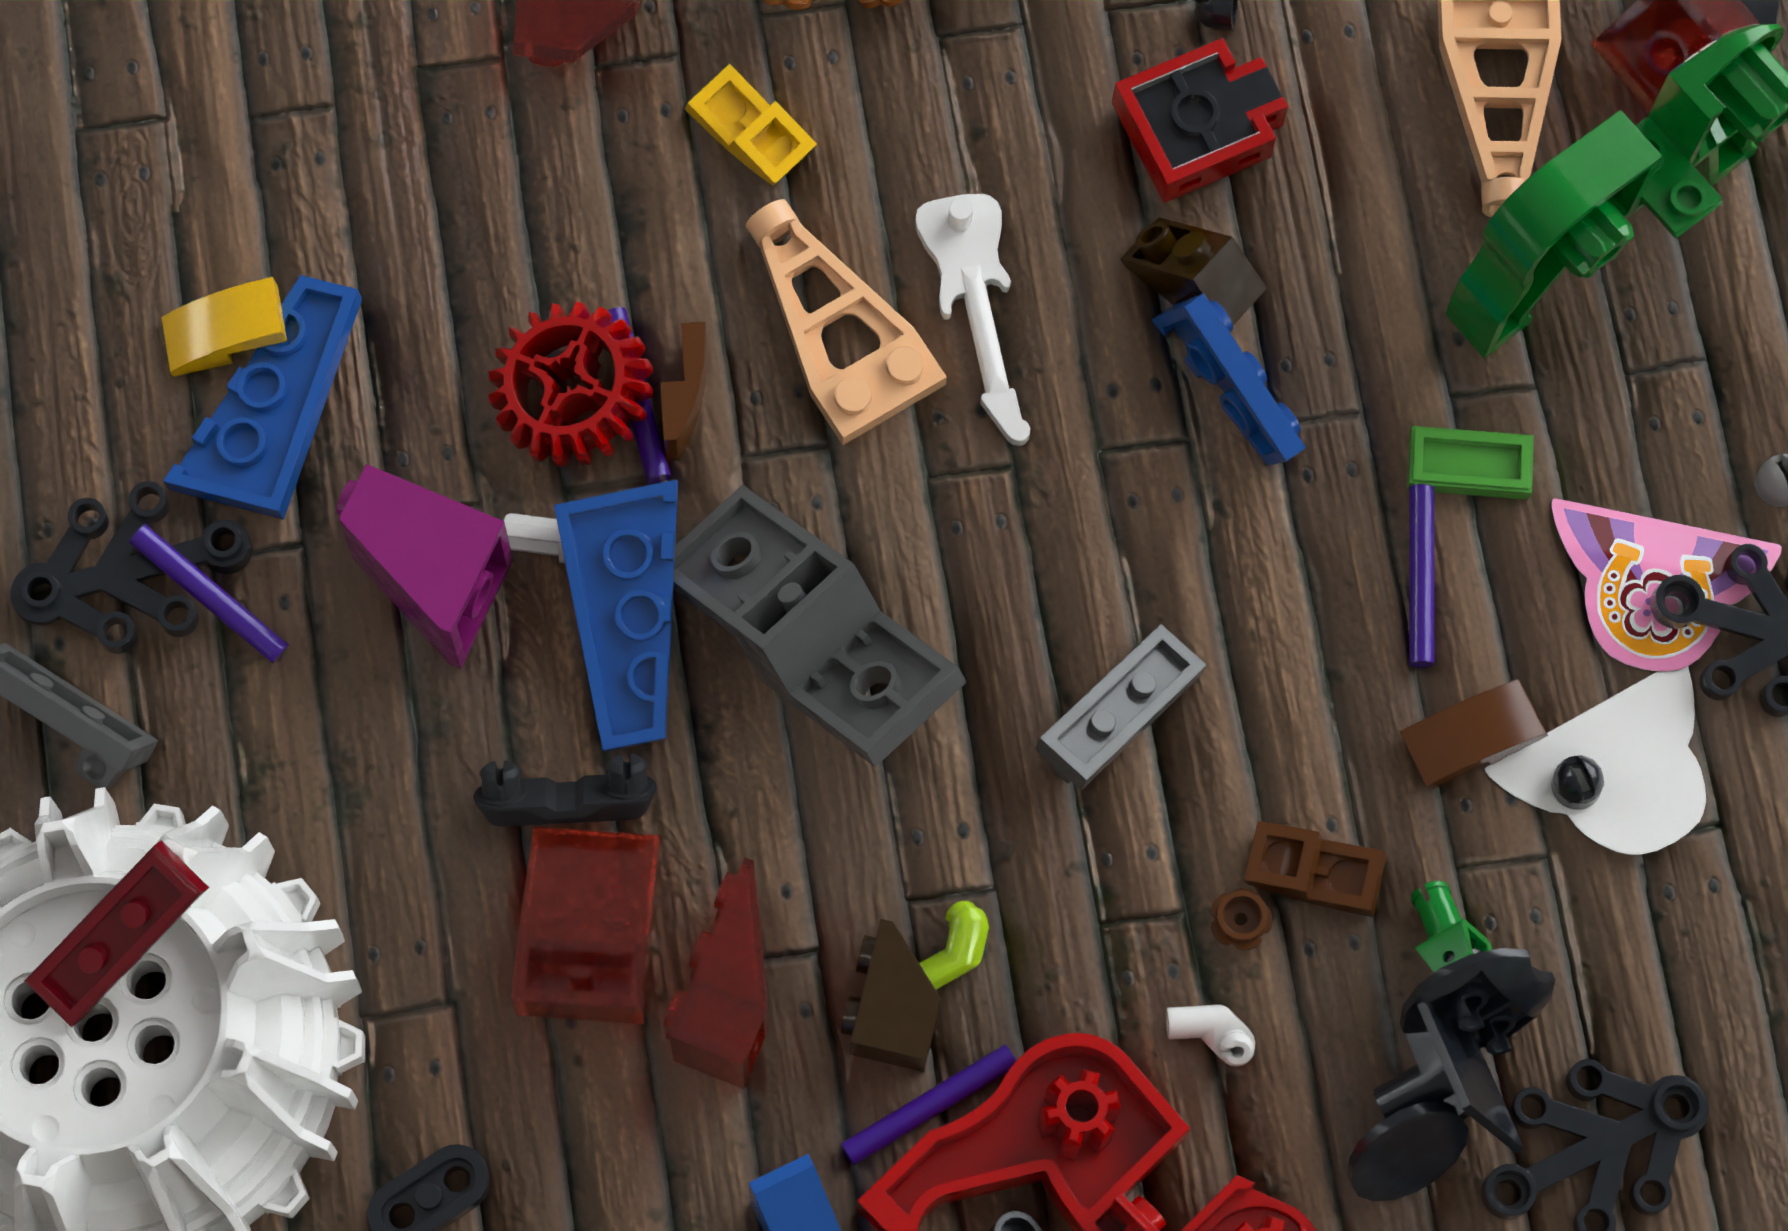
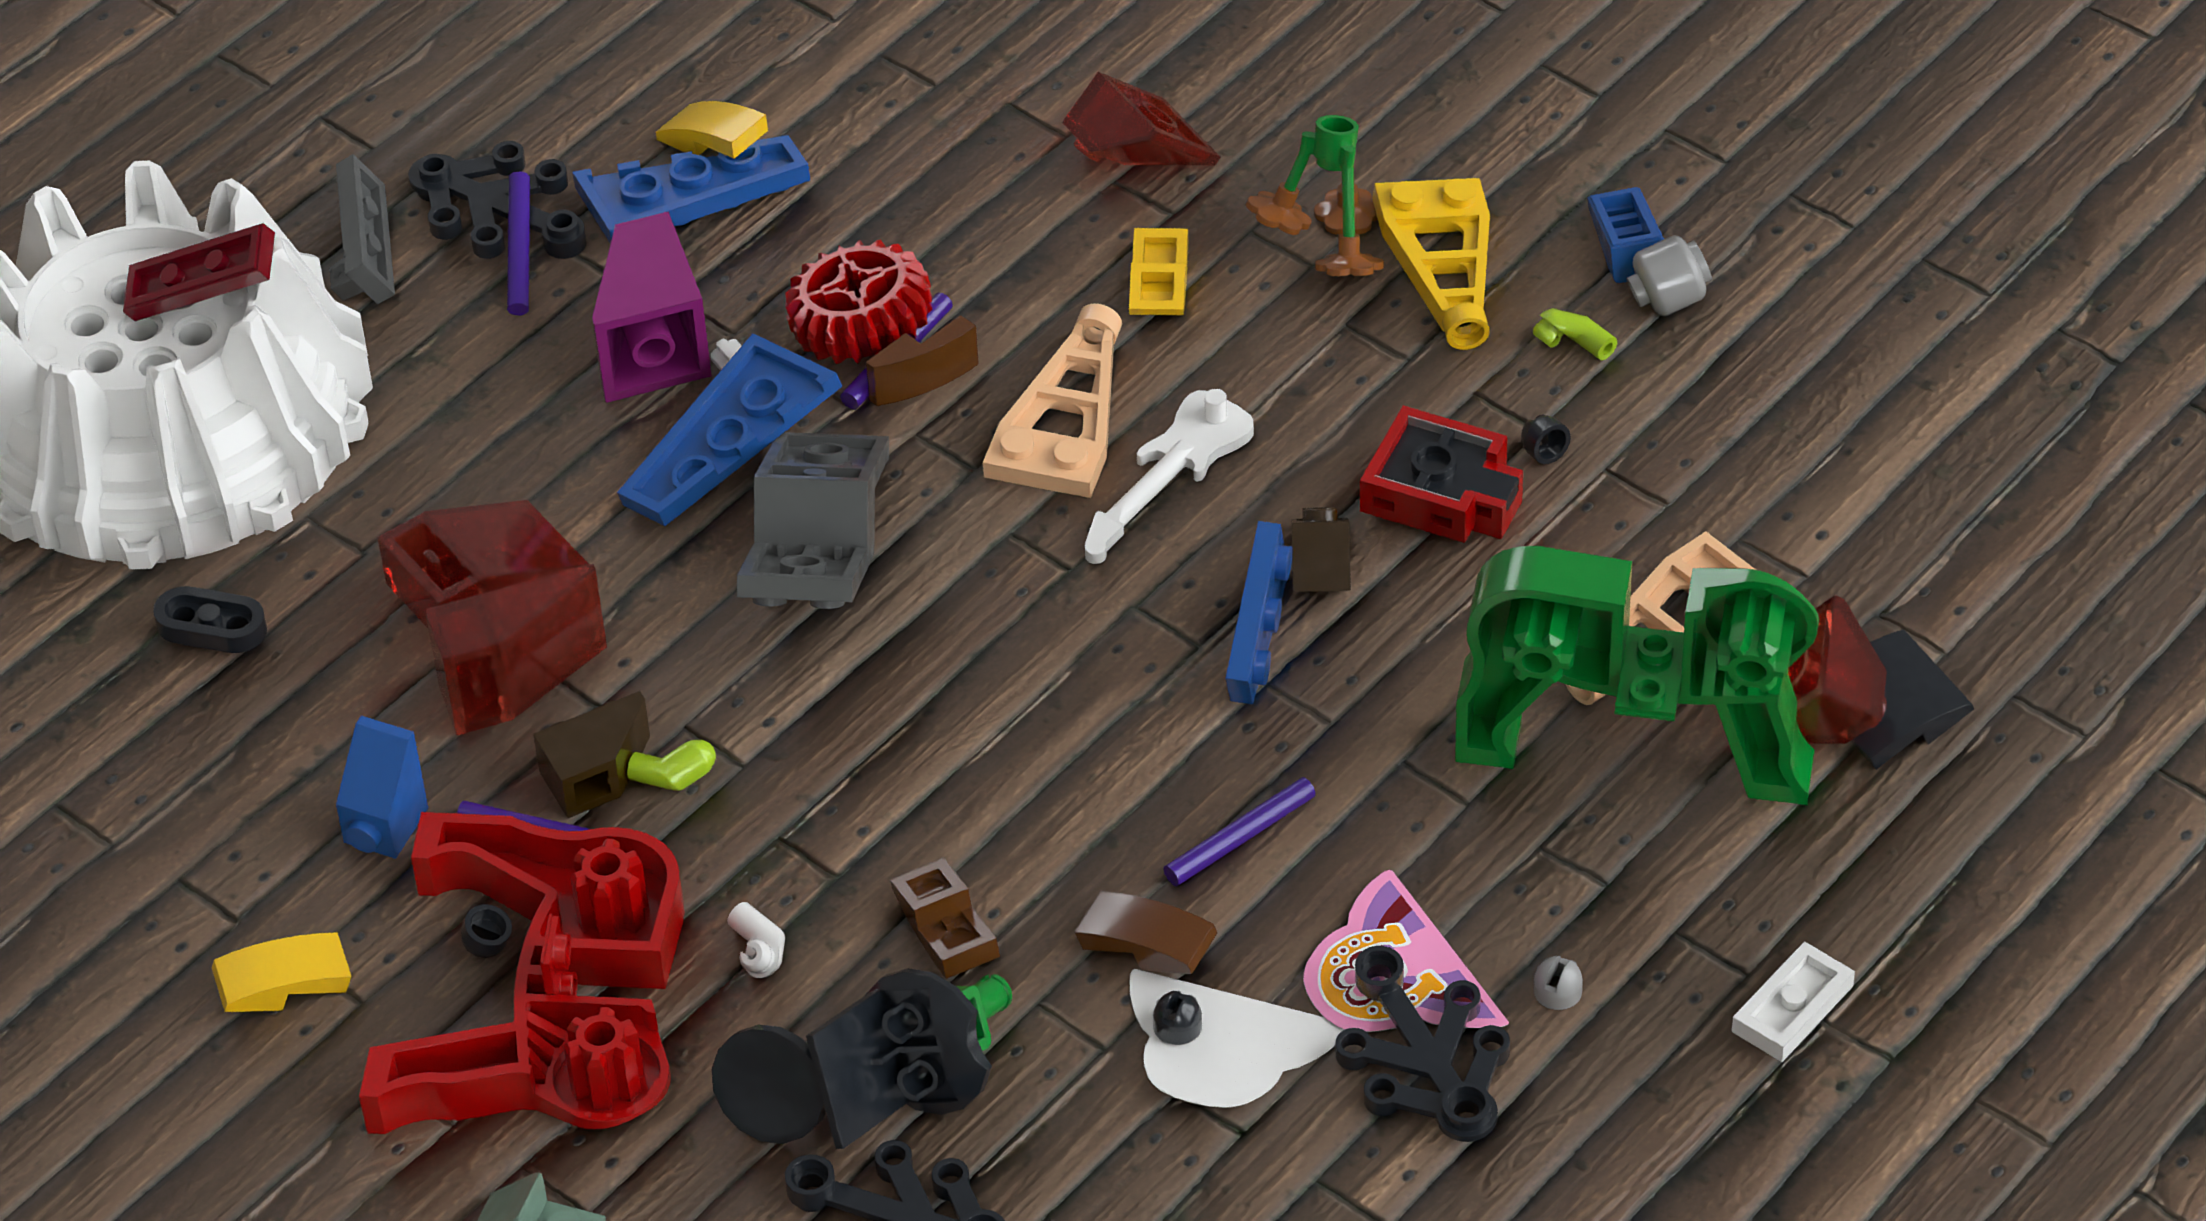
camera: 55 degrees right, 25 degrees down
black piece [473,754,657,827] -> none
hinge [1035,624,1207,791] -> none
reddish brown plate [1210,888,1273,951] -> none
bright green tile [1407,426,1534,500] -> none

